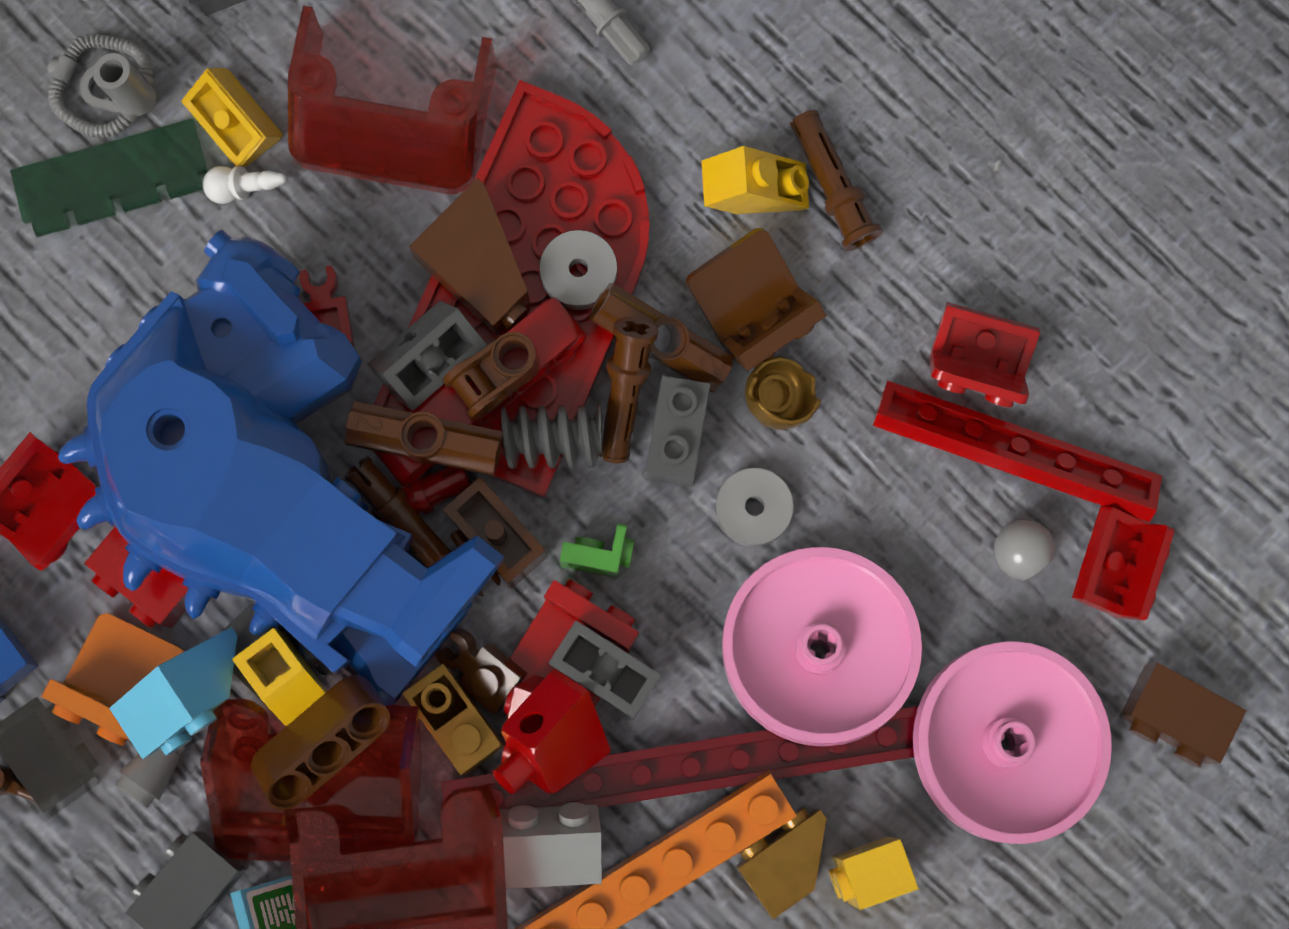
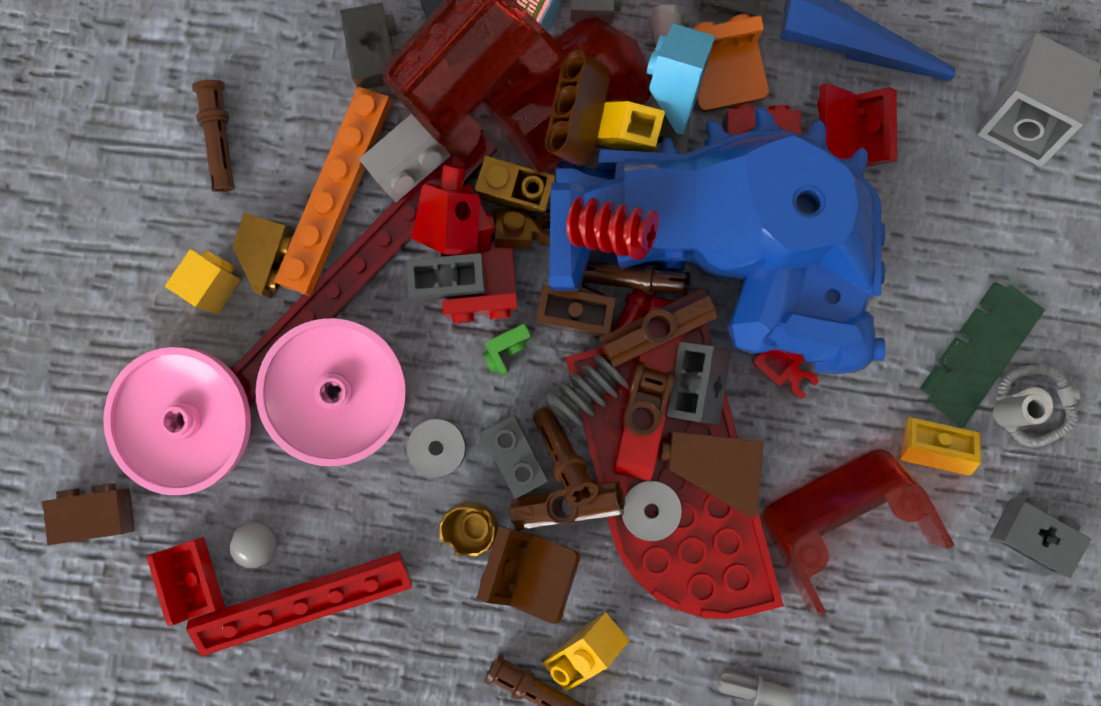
camera: 150 degrees right, 5 degrees up
white bar [203,166,287,204] -> none
red bracket [929,302,1040,407] -> none
none -> red piece [566,196,659,260]

